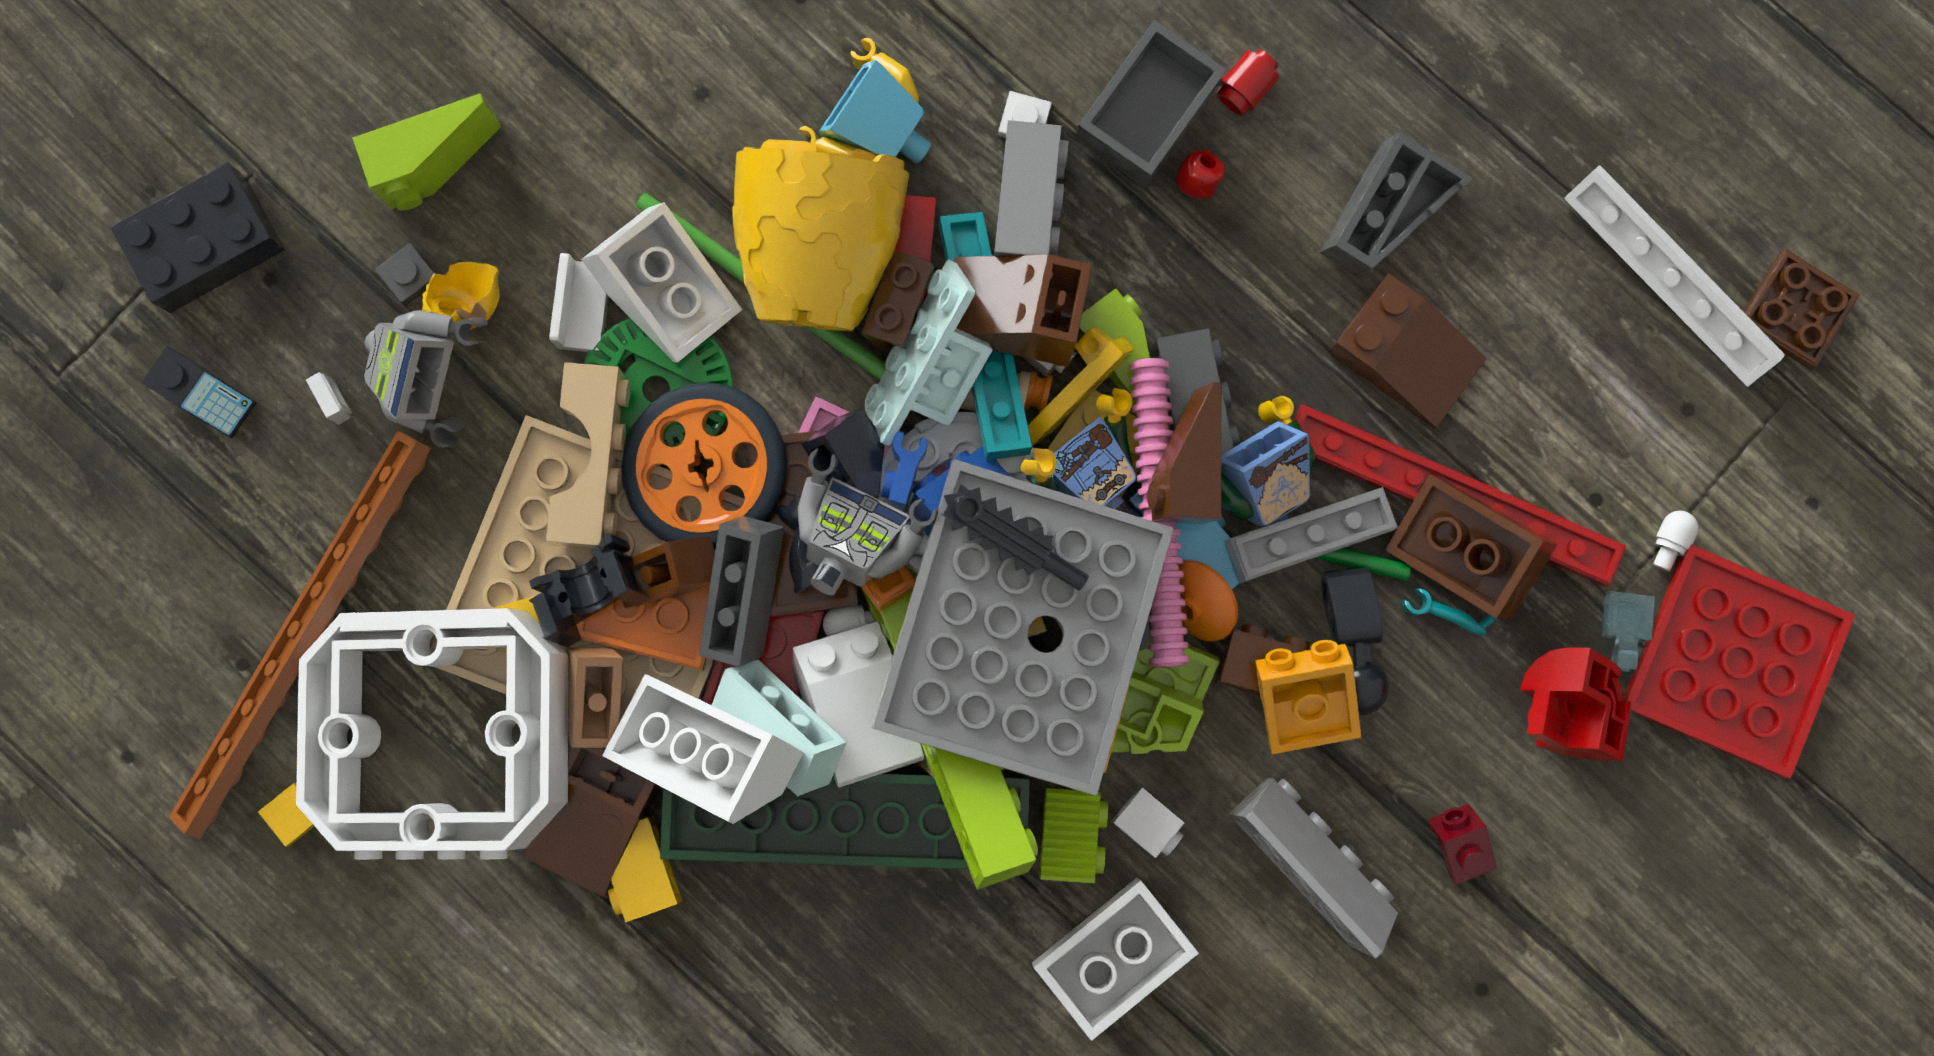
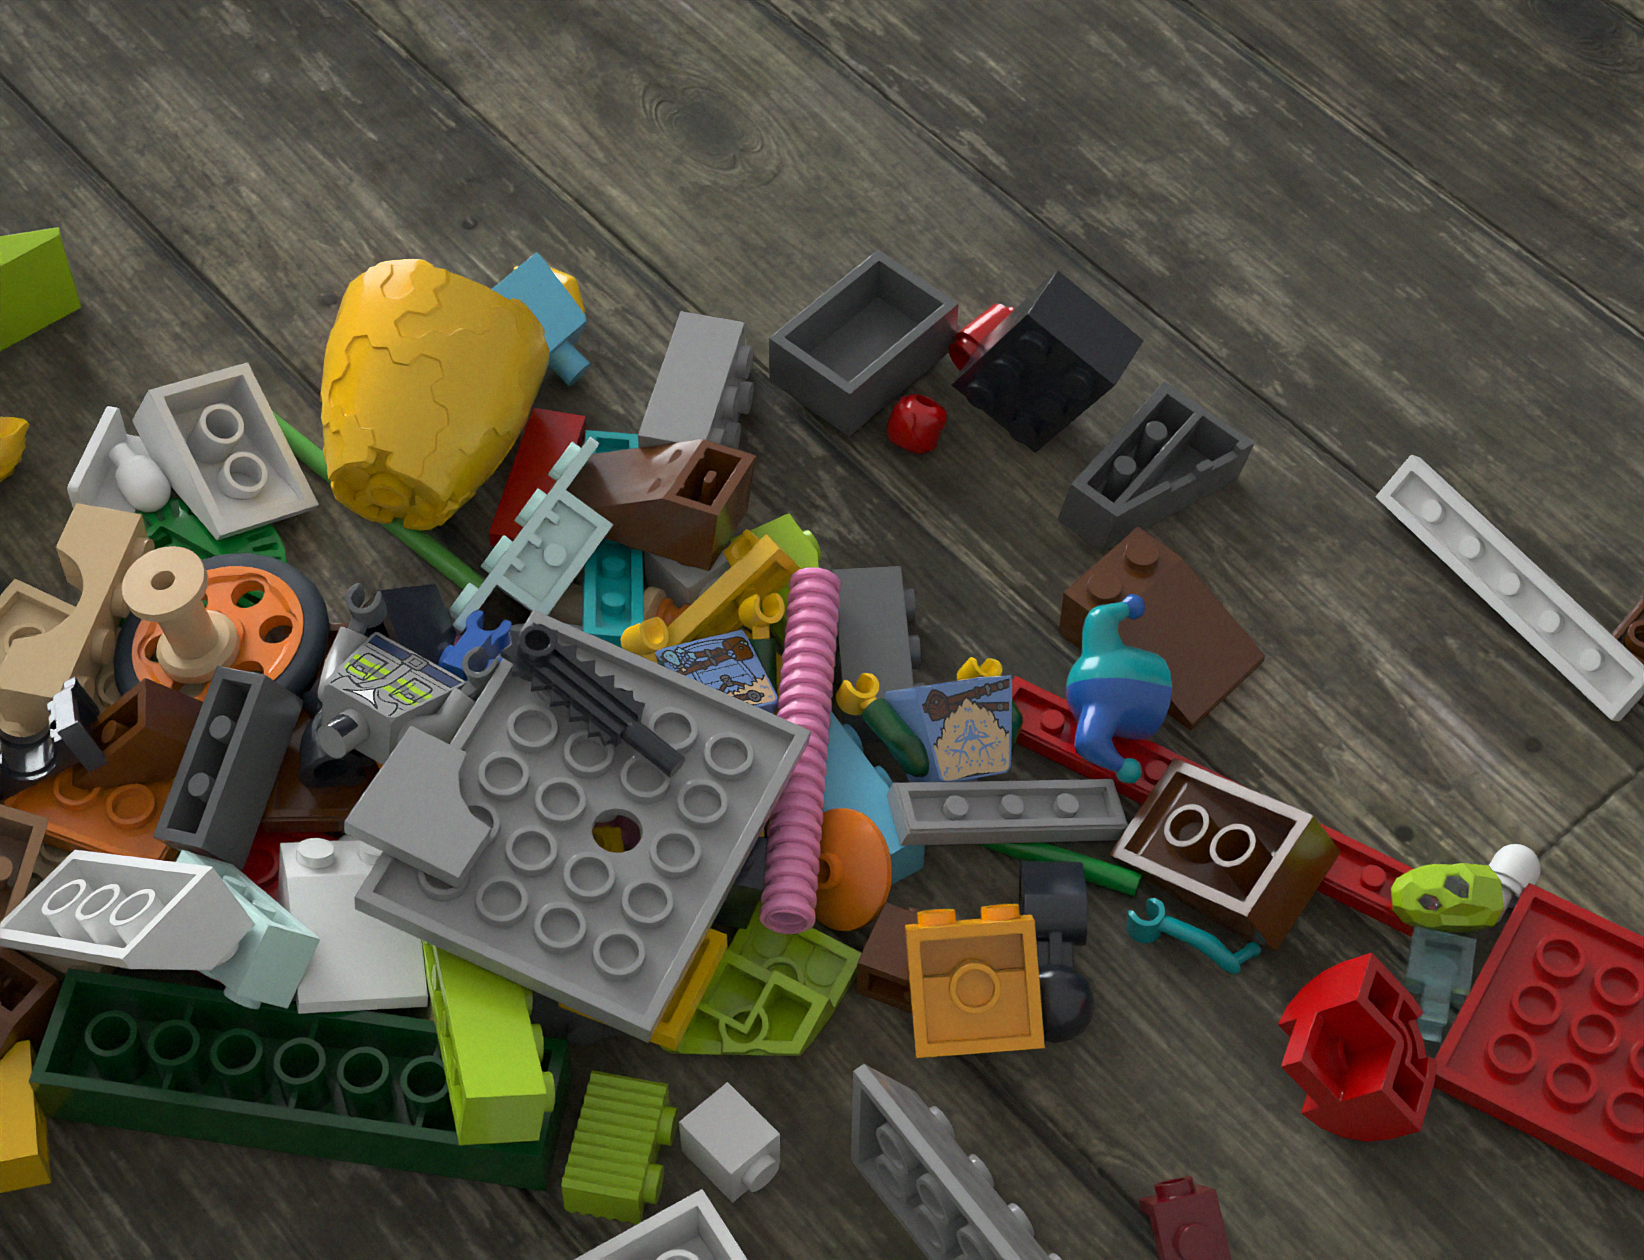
camera: 10 degrees right, 30 degrees down
reddish brown bracket [862,251,934,351] -> none
reddish brown slope [1147,382,1222,525] -> none
none -> white cylinder [108,443,171,512]
none -> tan piece [122,546,240,684]
none -> light grey tile [344,726,491,889]
none -> black brick [951,270,1144,453]
none -> piece [1066,594,1172,784]
none -> lime rock [1391,863,1504,933]

